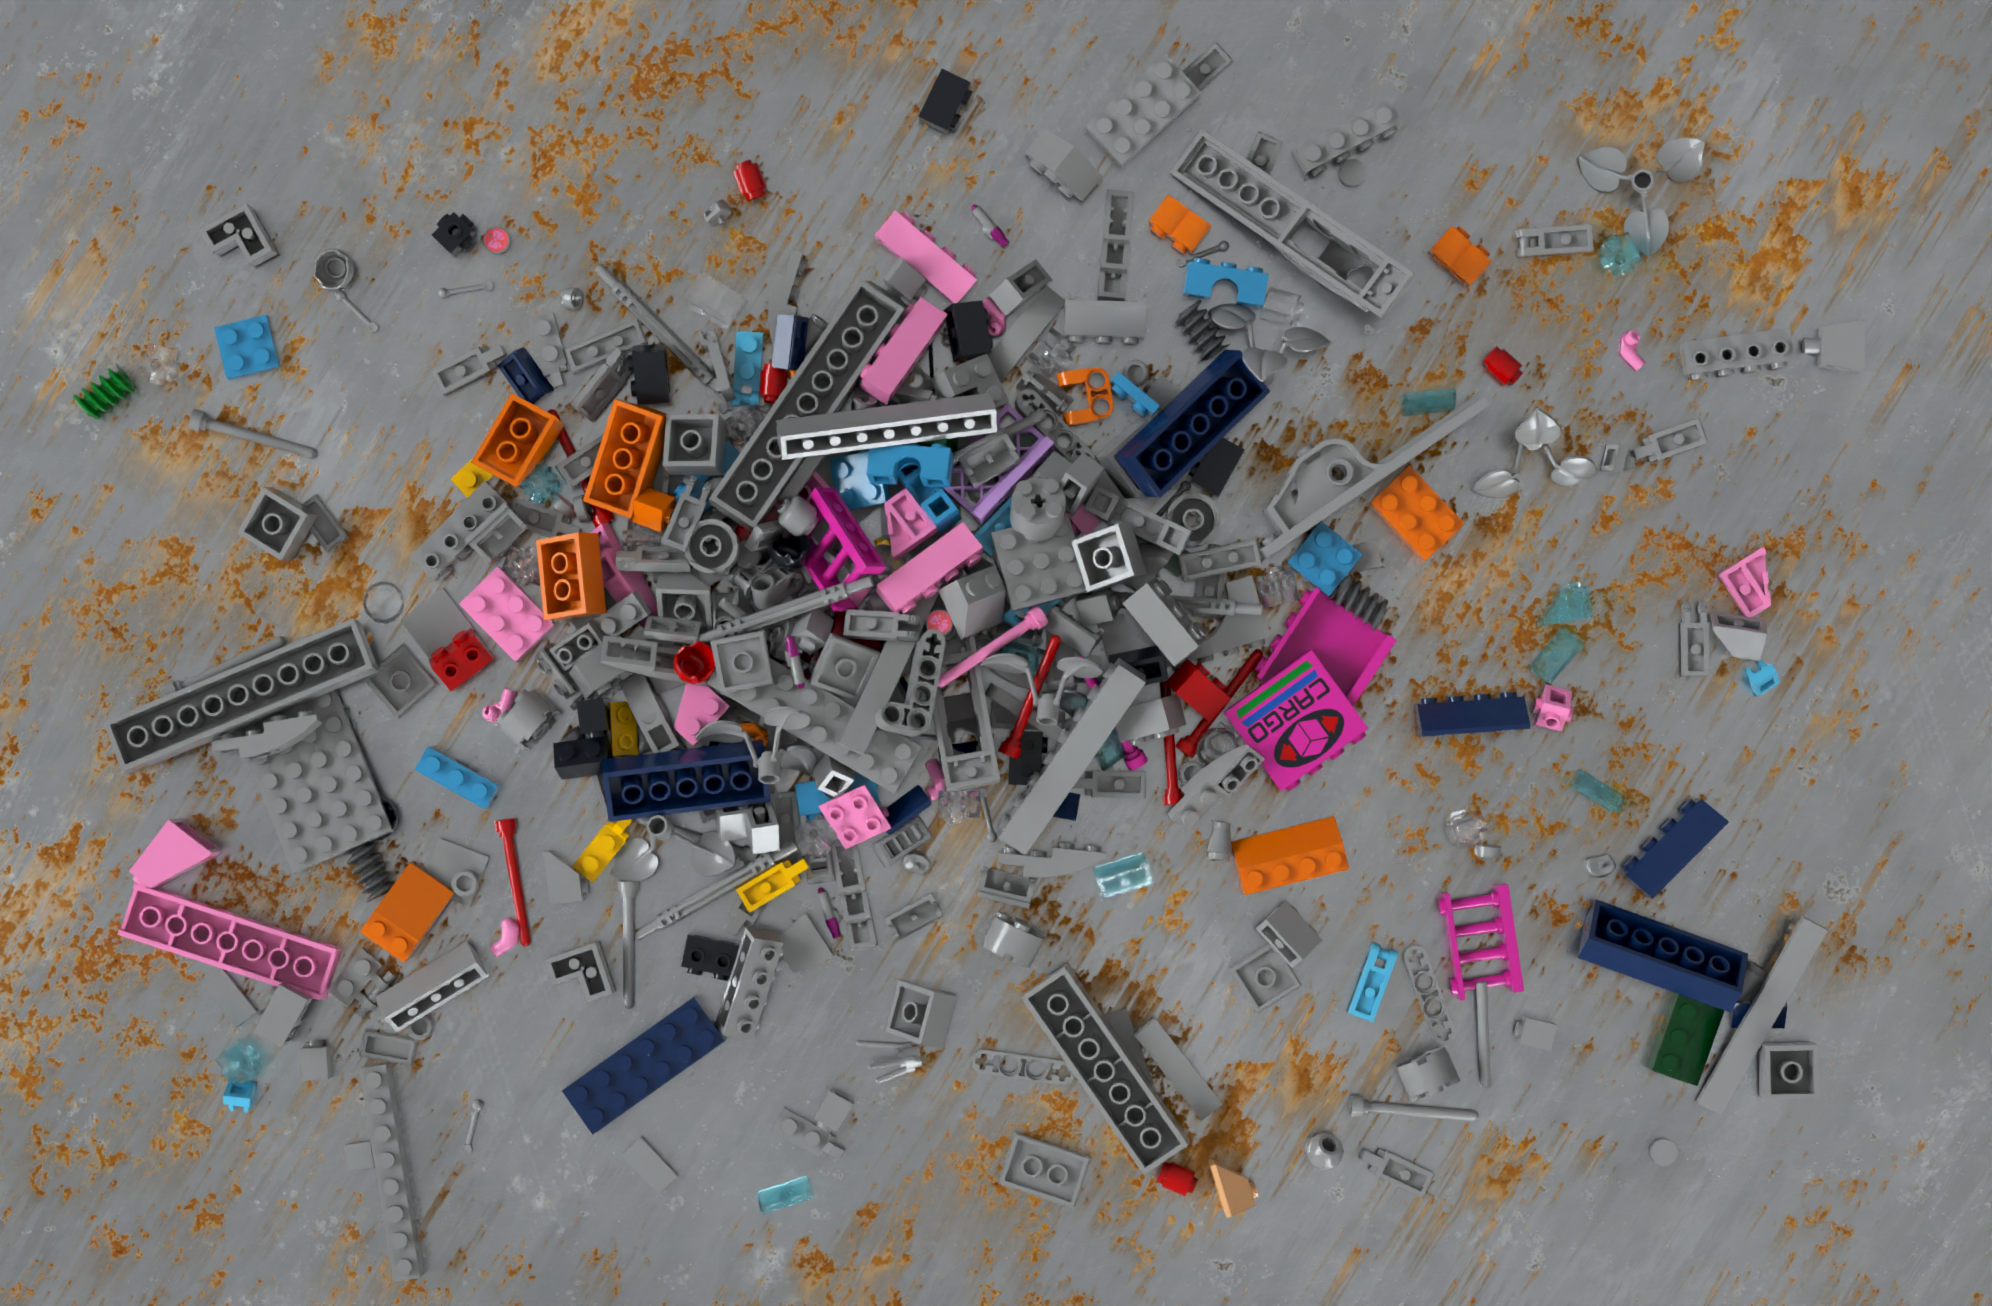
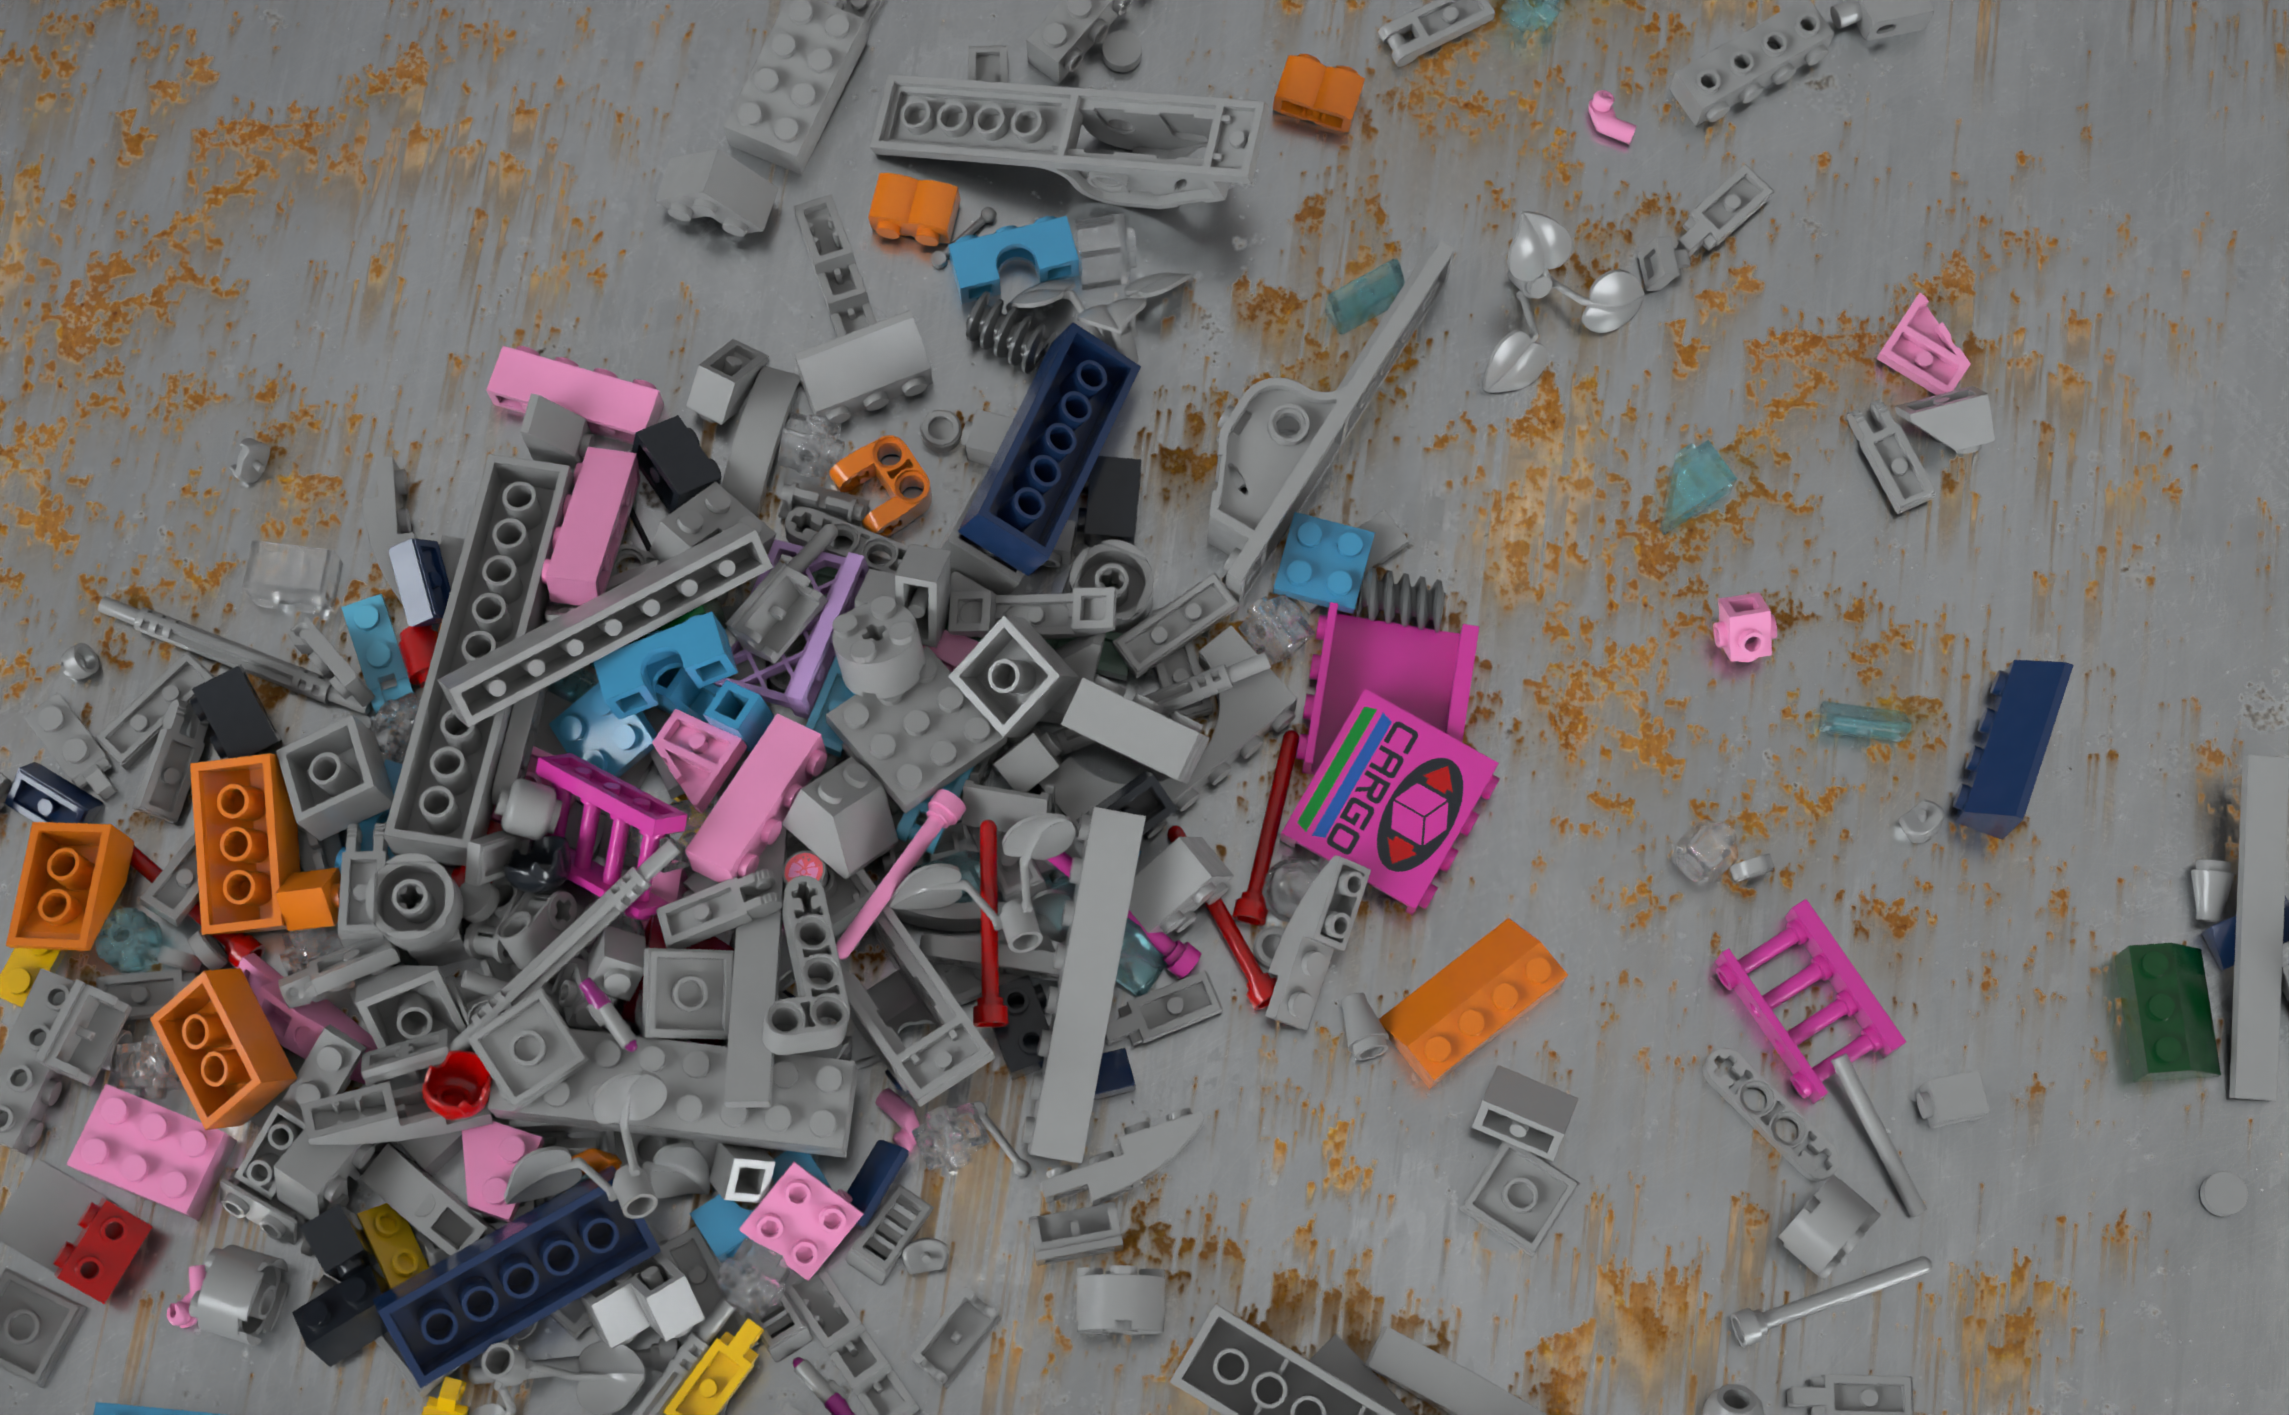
camera: 25 degrees left, 15 degrees down
red brick [733,160,767,201] -> none
black brick [918,69,973,135] -> none
piece [971,204,1010,248] -> none
bright pink arm [983,297,1006,337] -> none
clear light blue slope [1093,853,1154,900] -> none
dark azure plate [1110,372,1160,418] -> none
red brick [1166,659,1231,722] -> none
medium azure plate [1347,942,1398,1022] -> none
orange brick [1368,465,1465,562] -> none
dark blue slope [1414,692,1531,737] -> none
red brick [1483,346,1523,385] -> none
clear light blue slope [1527,627,1585,685] -> none
dark blue brick [1578,899,1748,1012] -> none
medium azure tile [1746,660,1780,697] -> none

